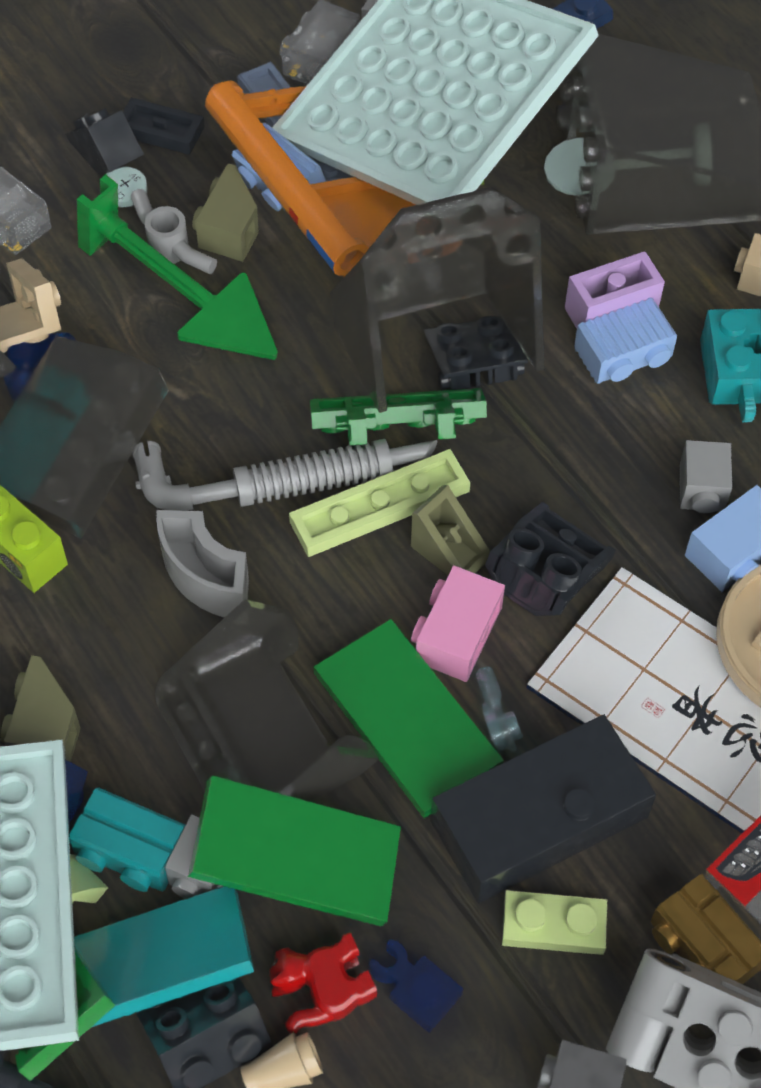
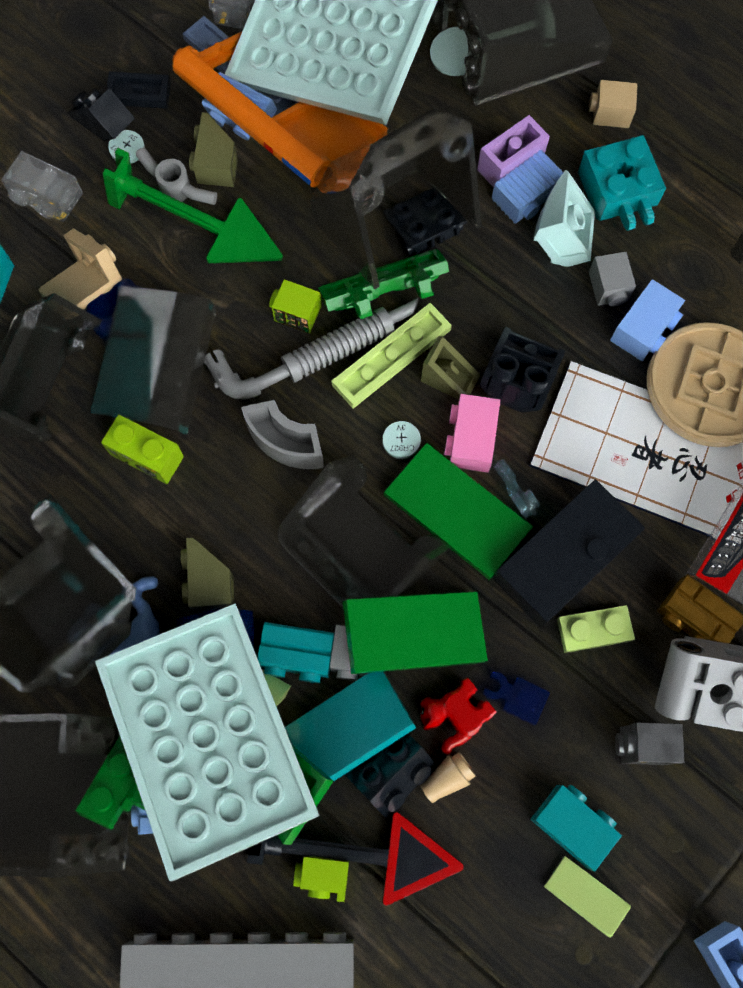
camera: 15 degrees left, 15 degrees up
none -> lime brick [269,279,322,334]
none -> light aqua piece [383,421,421,459]
none -> light aqua slope [533,170,595,267]

